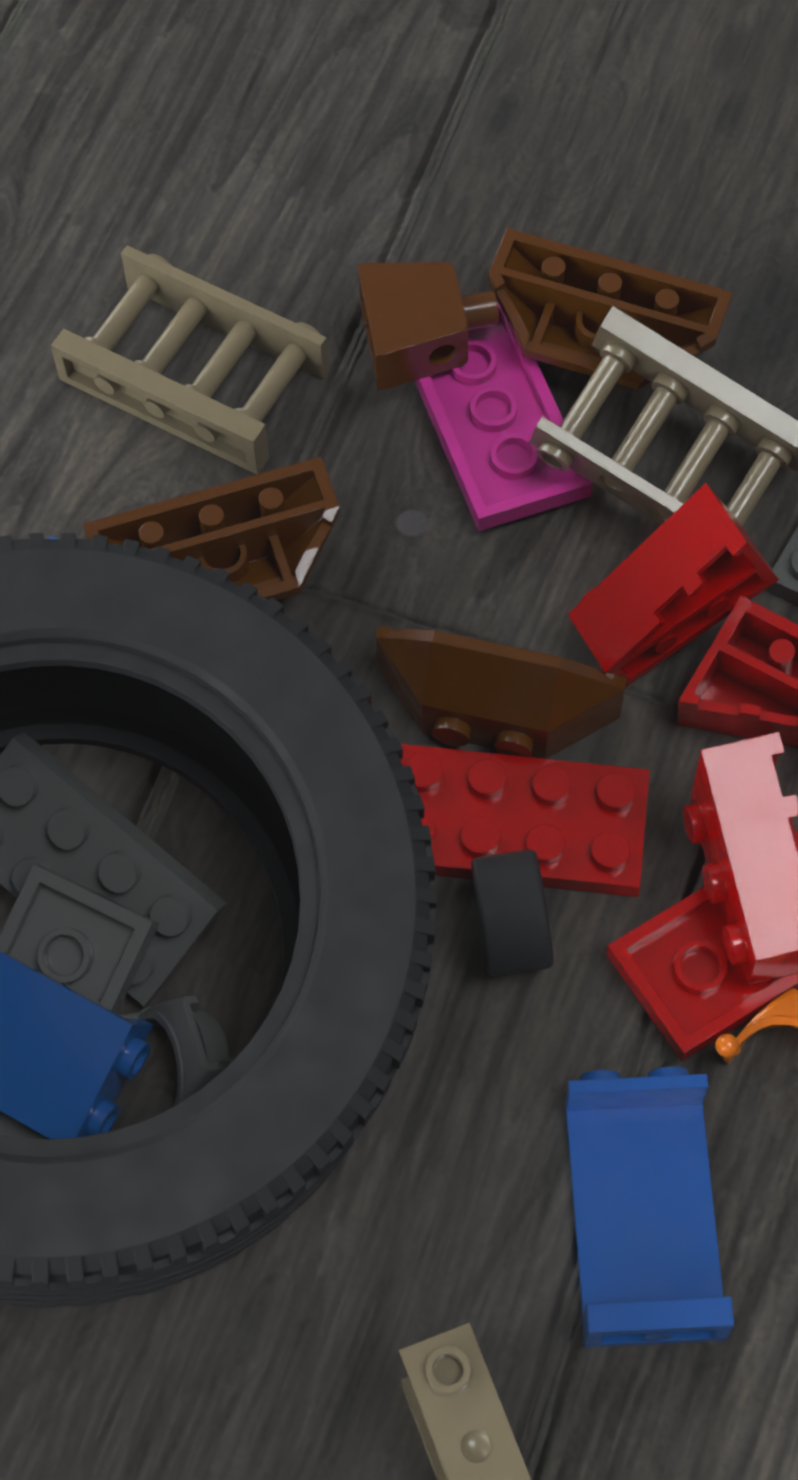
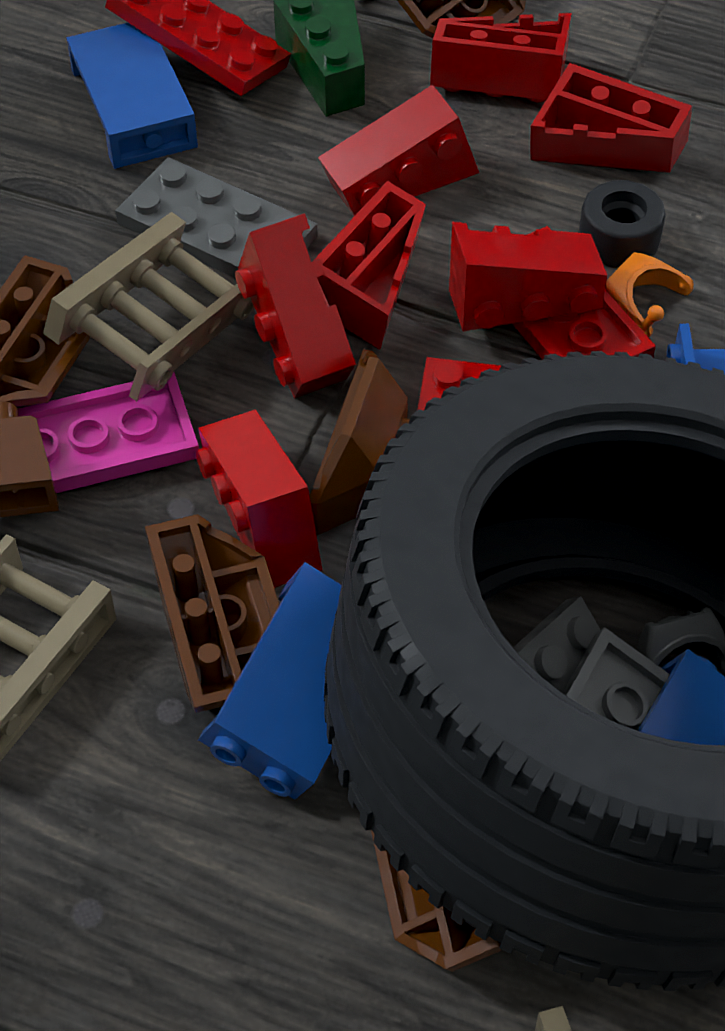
camera: 90 degrees left, 10 degrees down
none -> red wedge [195,409,323,588]

